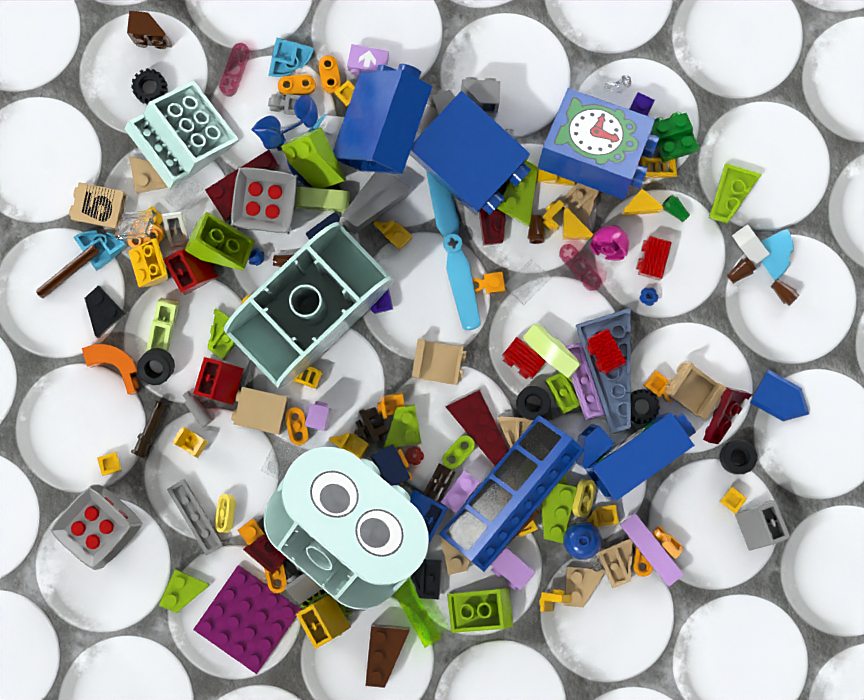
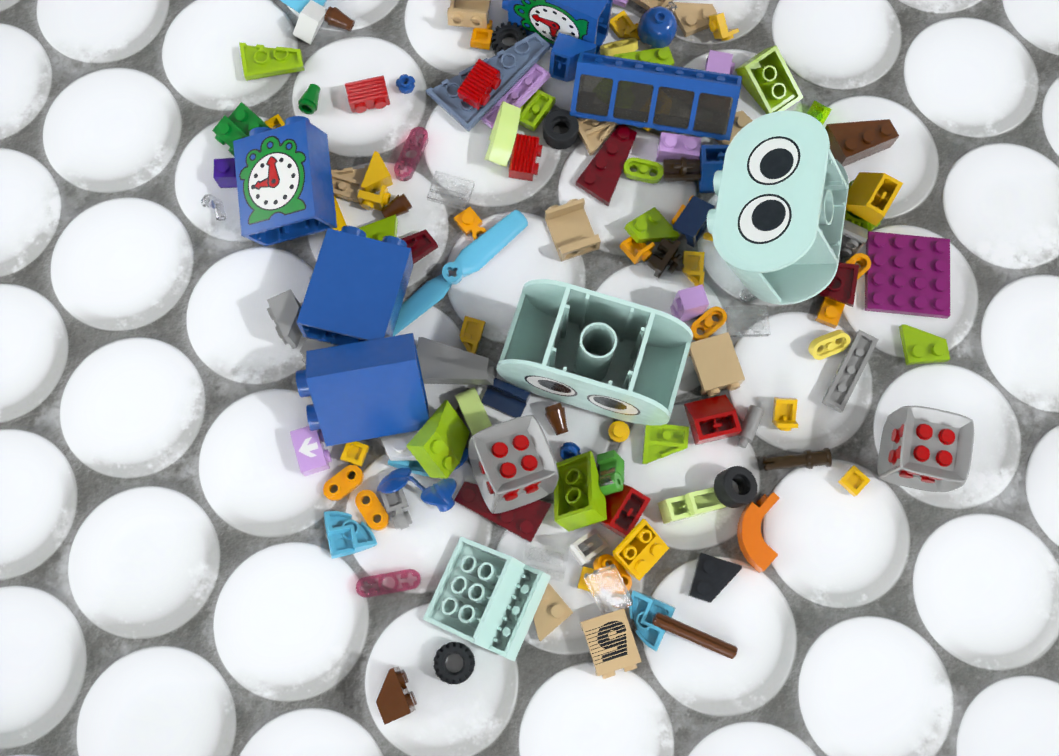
camera: 120 degrees left, 10 degrees down
clear red plate [405,446,424,465] -> none
dark pink cylinder [590,225,630,261] -> none
yellow slope [622,189,663,216] -> none
none -> bright green leg [597,450,624,495]

